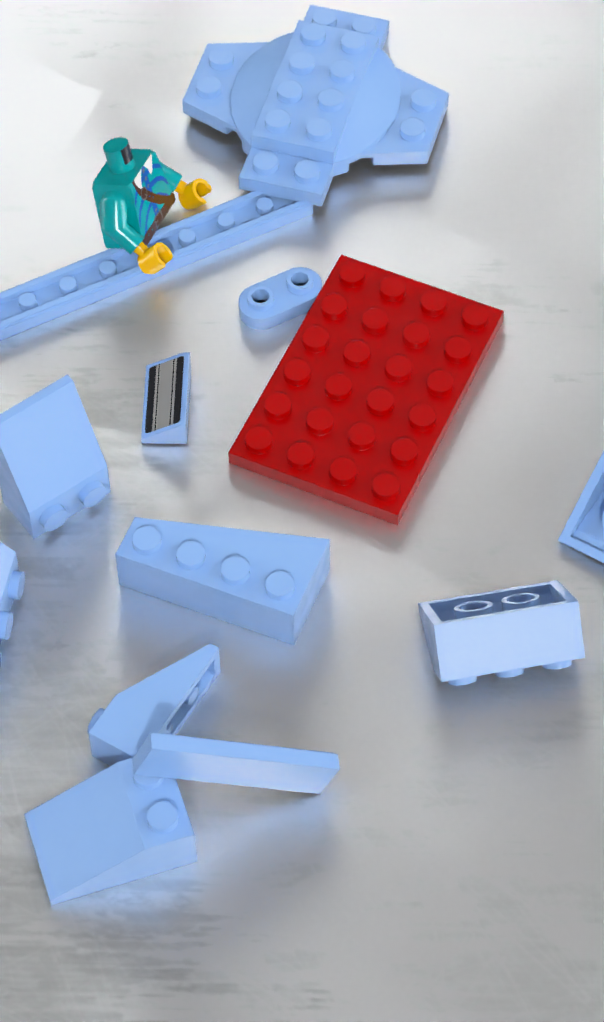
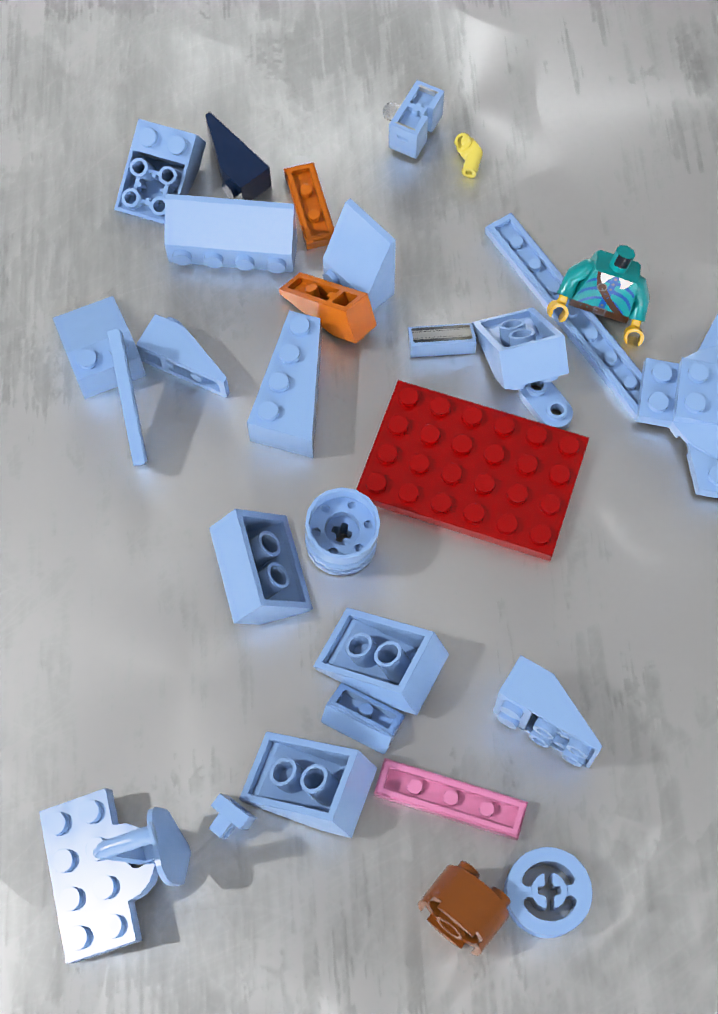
camera: 85 degrees right, 10 degrees up
none -> orange slope [278,272,377,344]
none -> light blue wheel [305,487,380,576]
none -> light blue slope [472,307,569,390]

